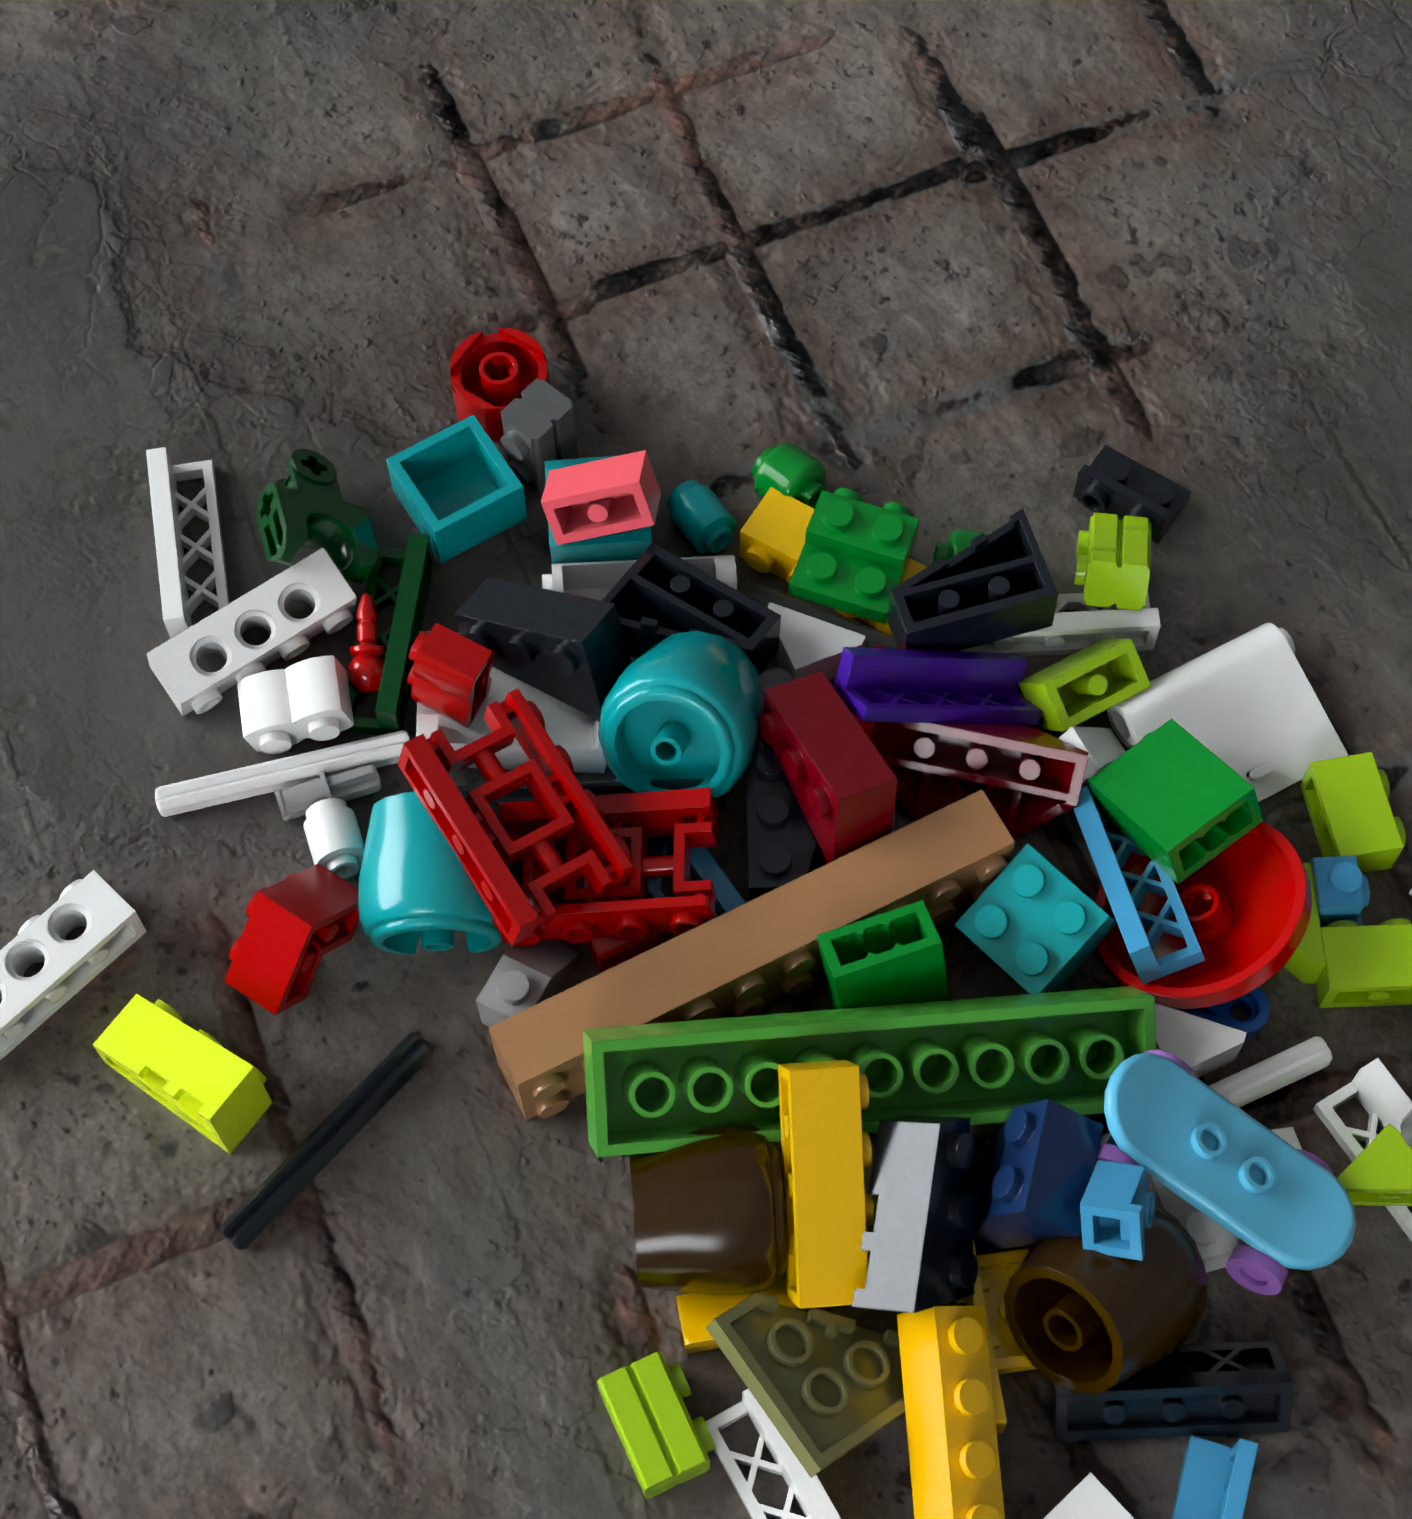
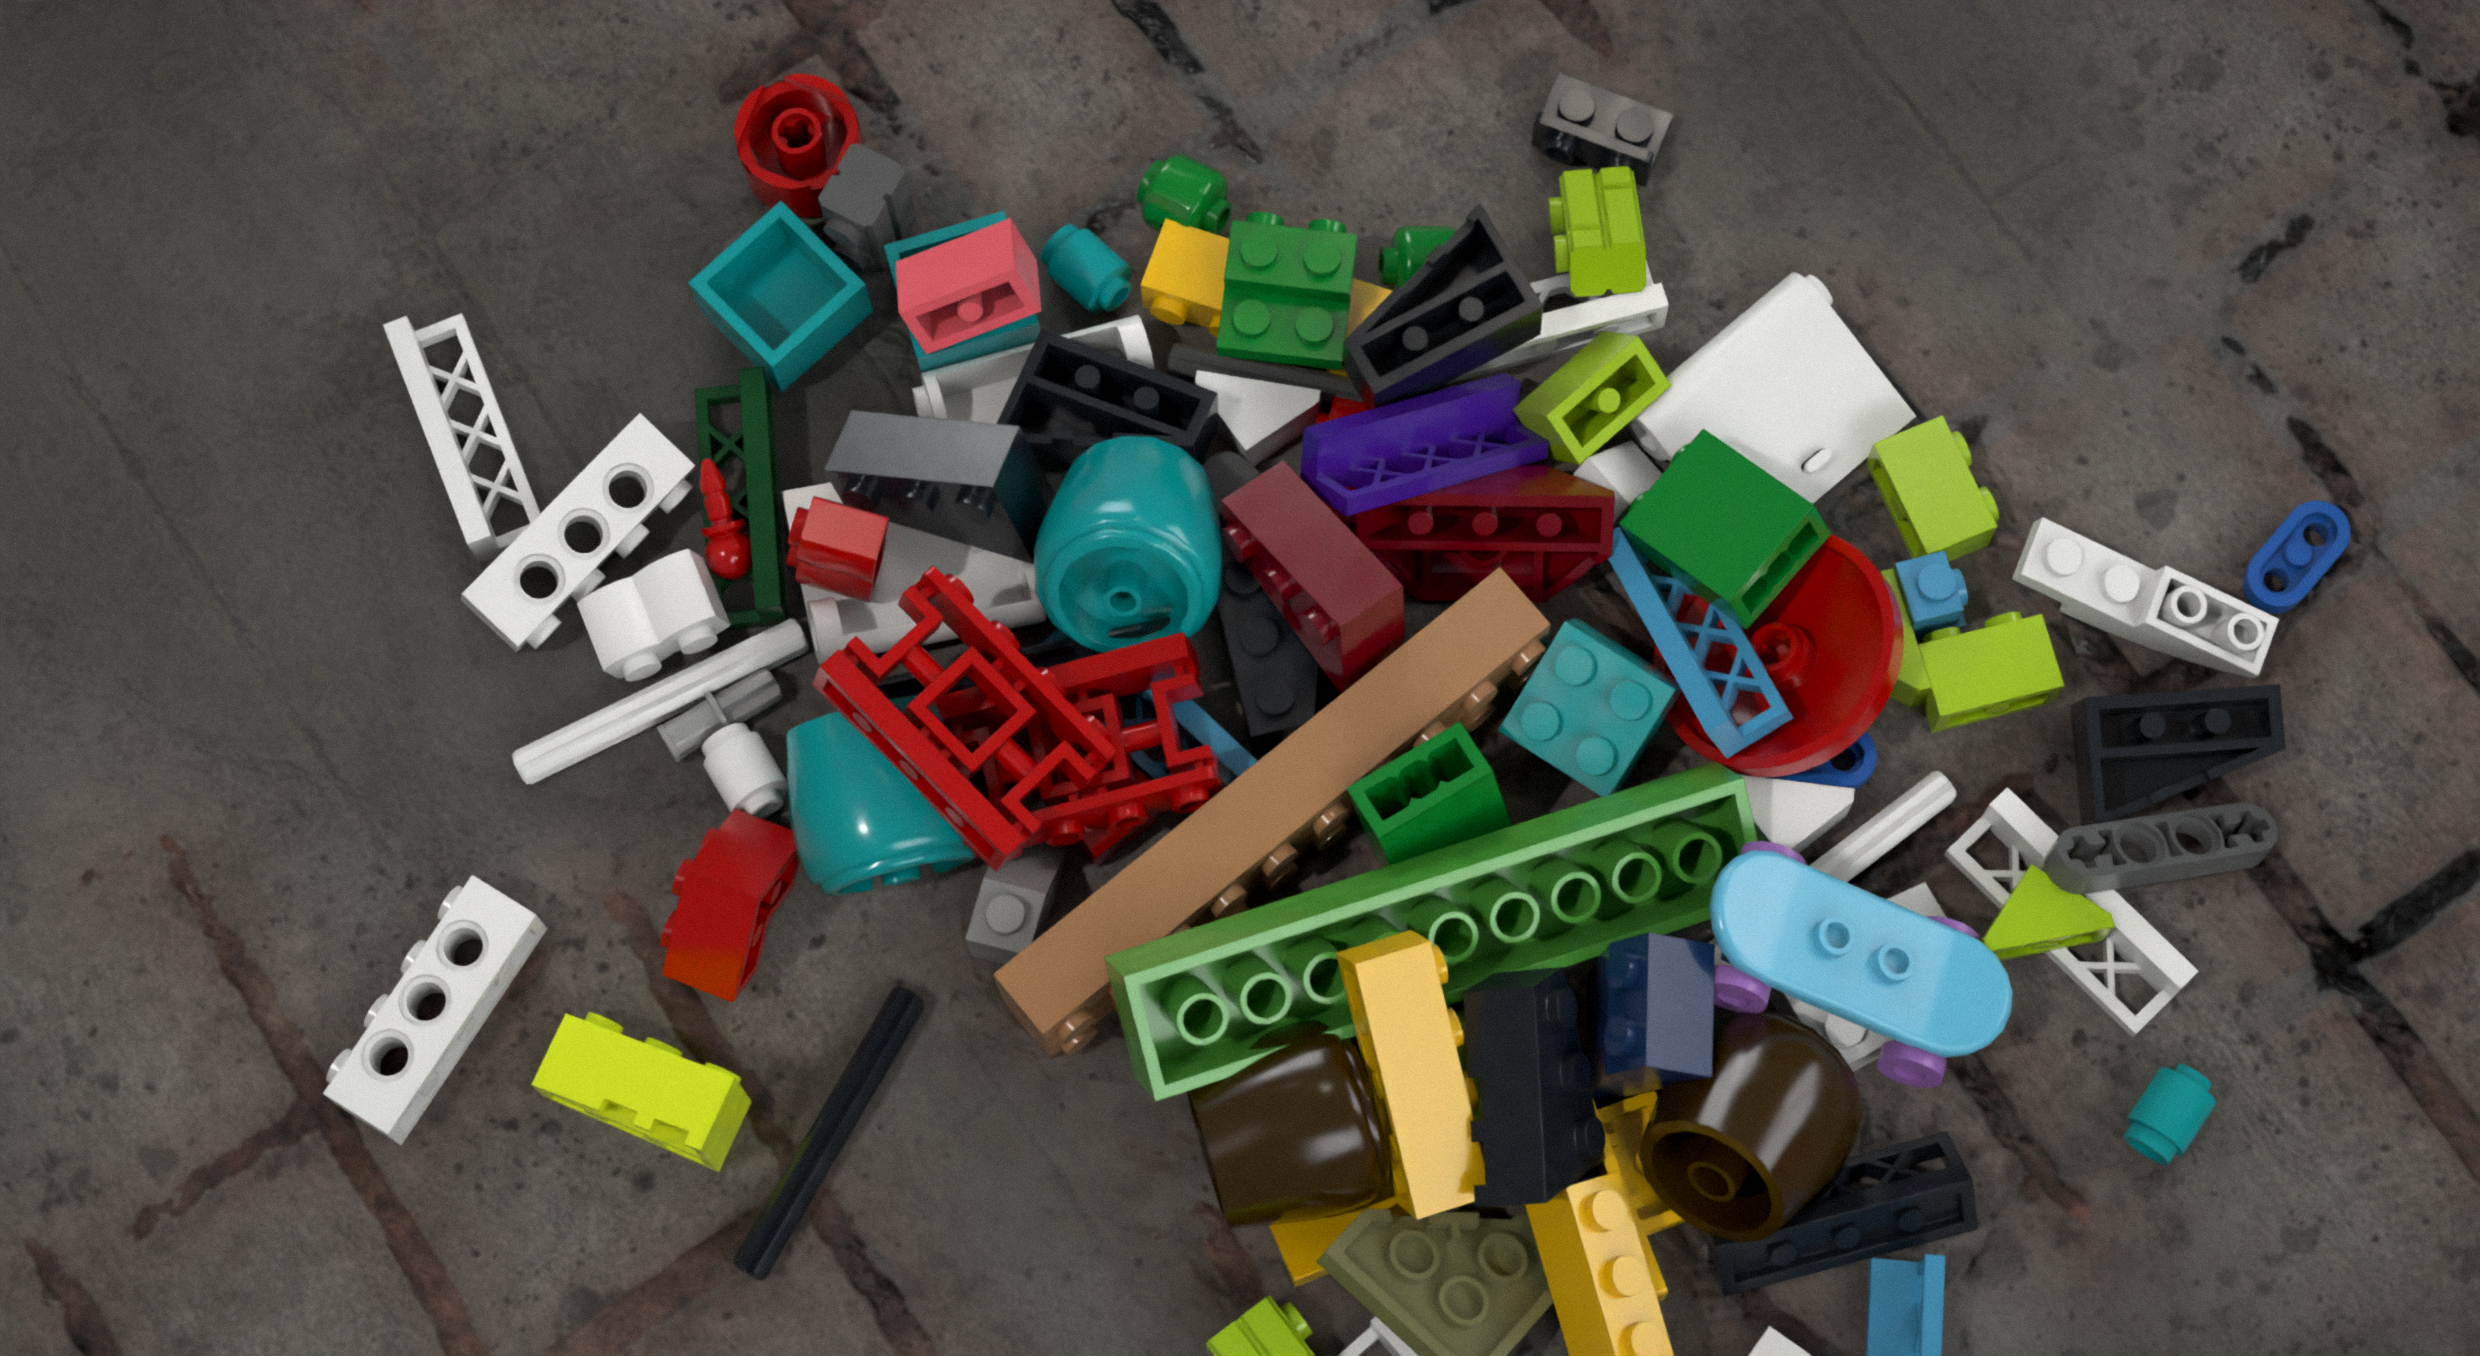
camera: 10 degrees left, 10 degrees up
dark green piece [257,449,378,584] -> none
dark azure brick [1080,1160,1155,1261] -> none

